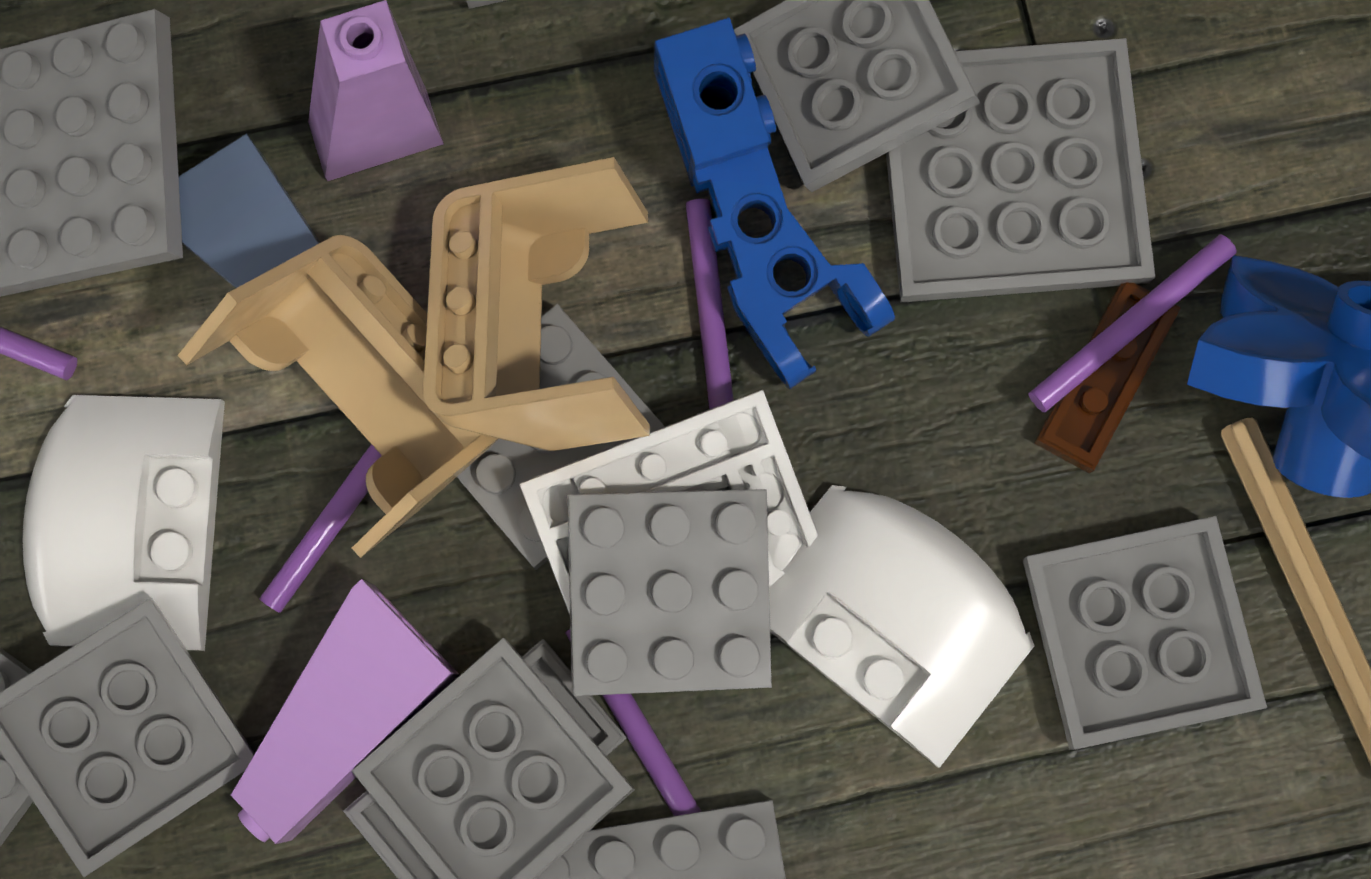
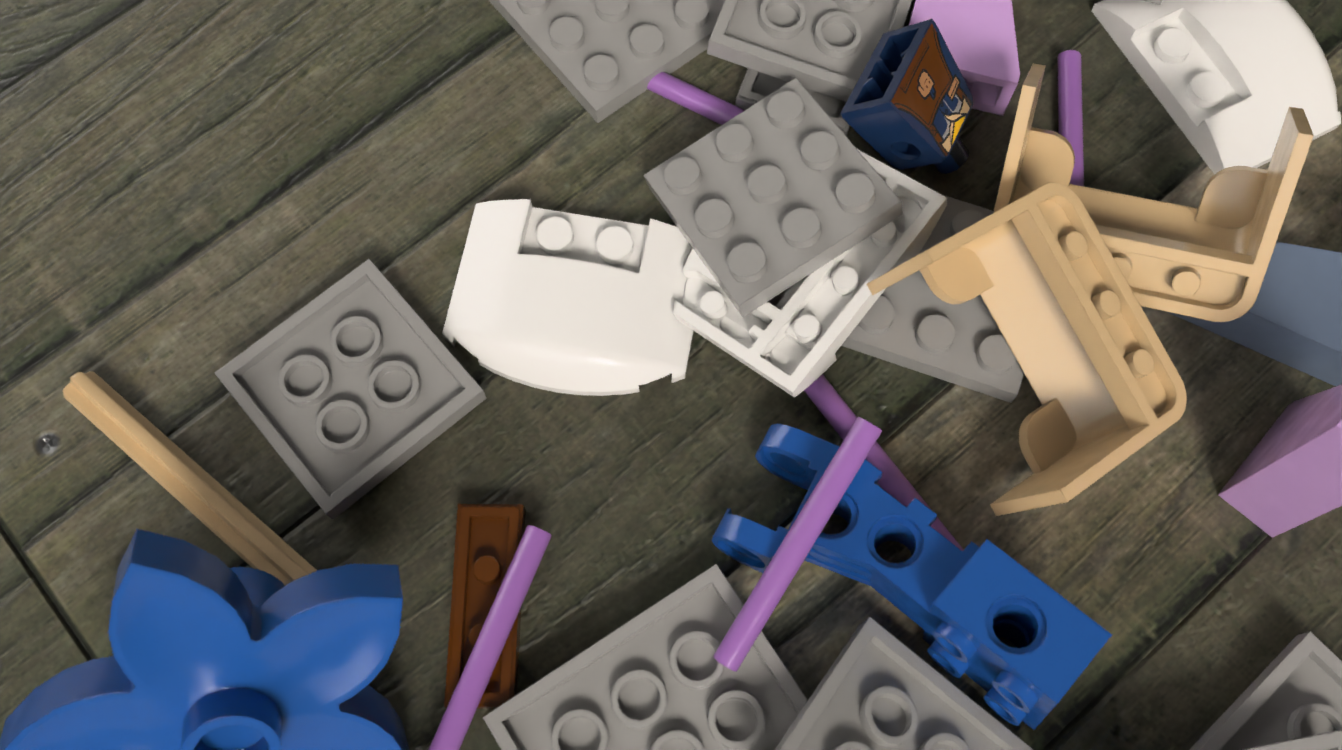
camera: 145 degrees right, 10 degrees down
none -> medium lavender bar [713,416,882,672]
none -> dark blue torso [840,19,973,174]

